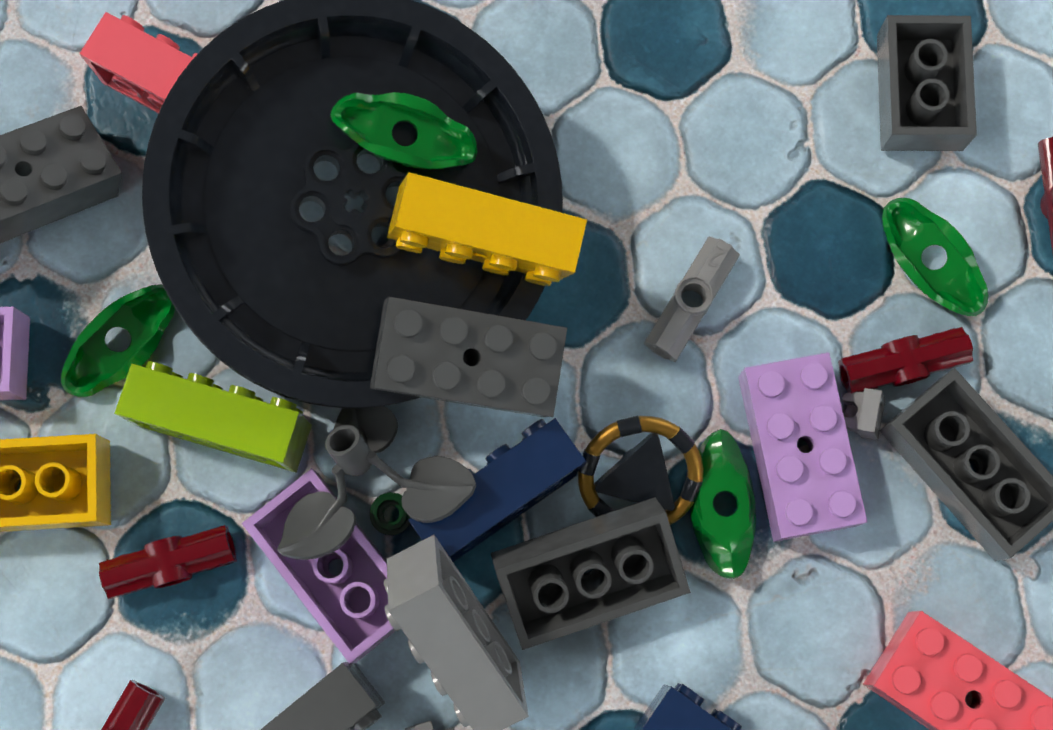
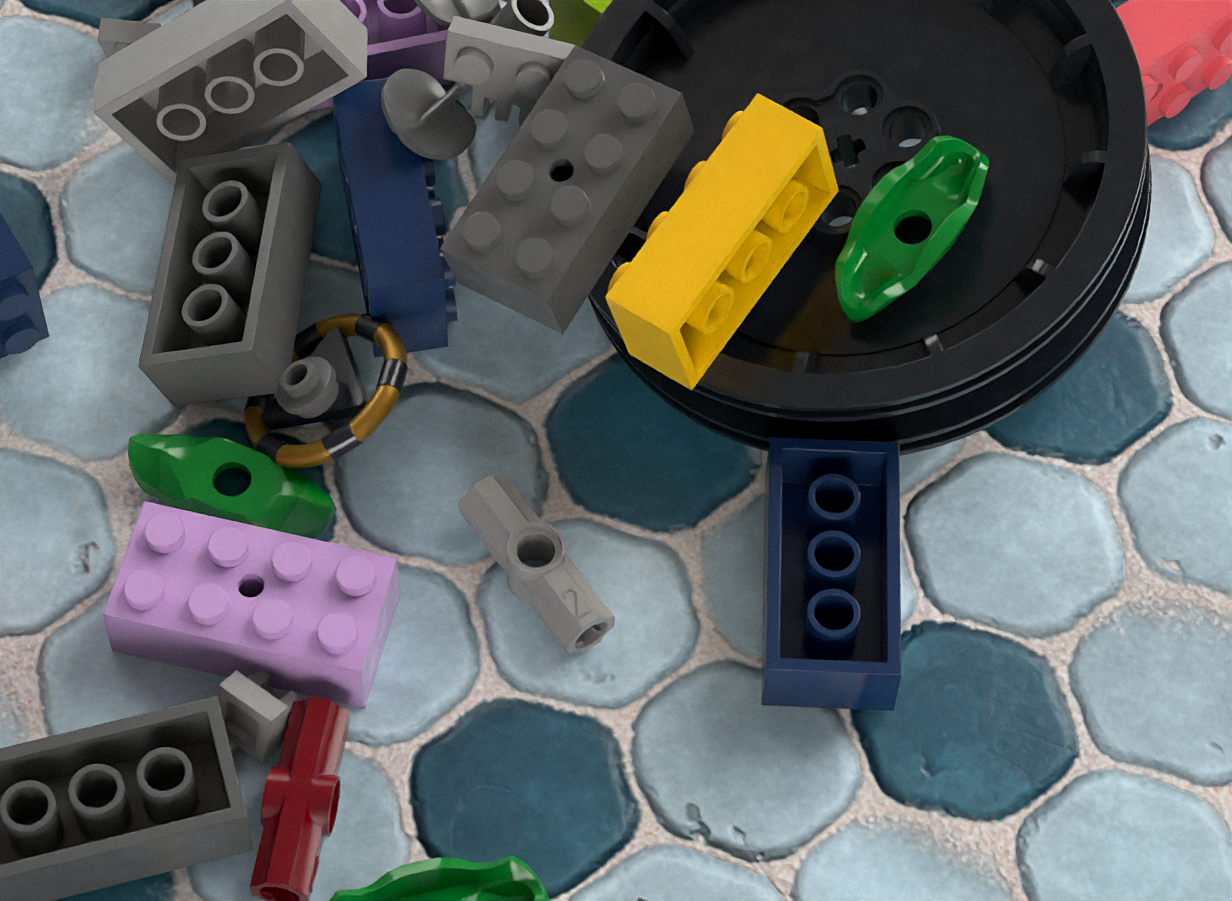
camera: 110 degrees right, 20 degrees down
none -> dark grey plate [276,357,339,419]
none -> light grey hinge [443,16,575,126]
none -> dark blue brick [761,437,901,711]

